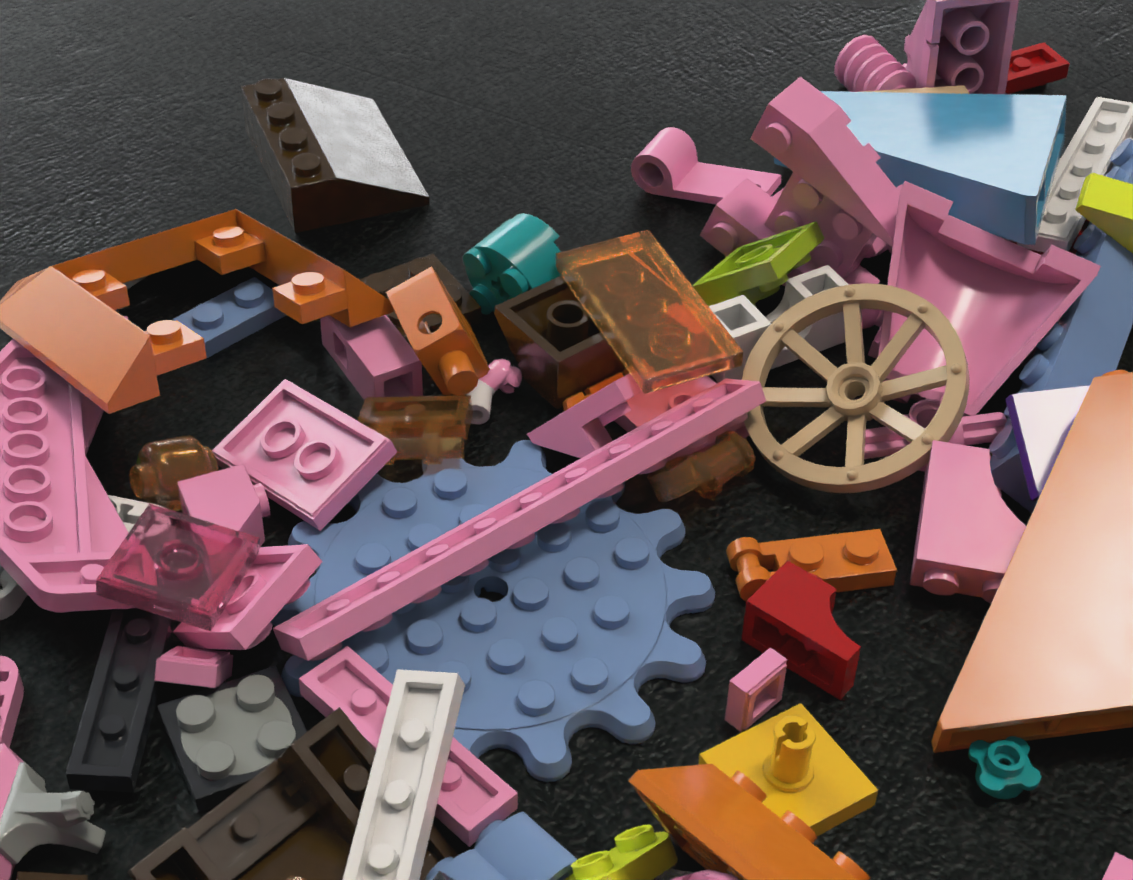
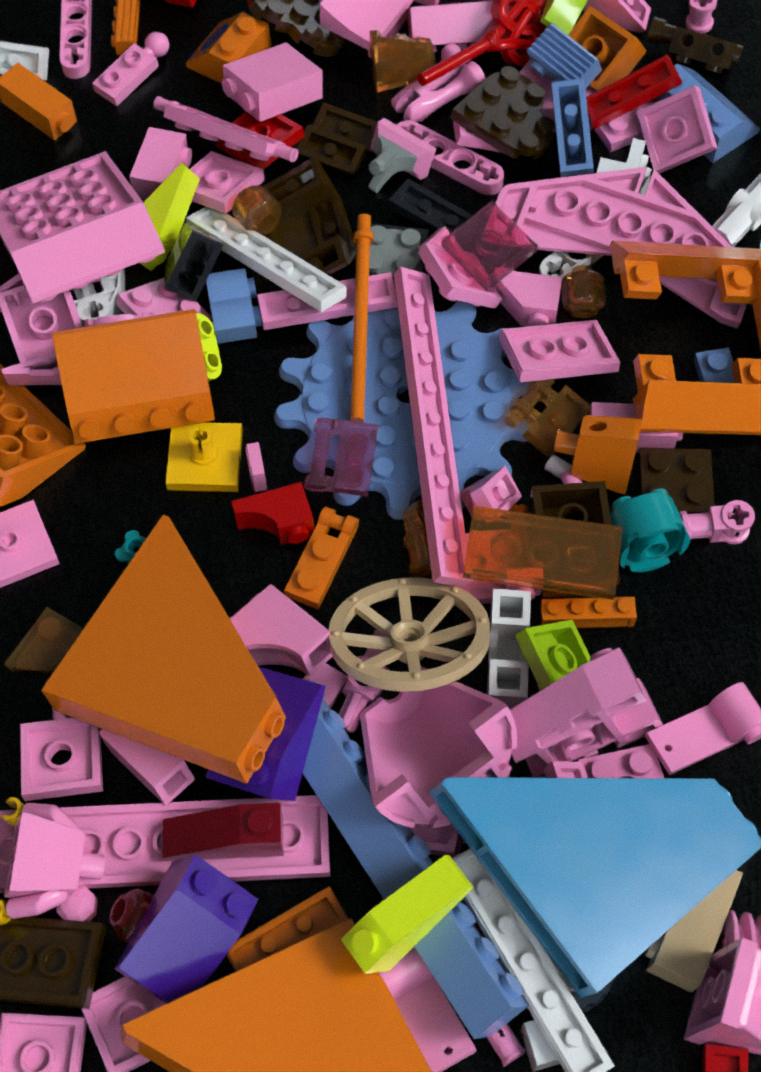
camera: 125 degrees right, 20 degrees up
none -> clear pink plate [304,418,379,497]
none -> orange bar [350,214,374,424]
none -> bright pink connector [679,500,755,545]

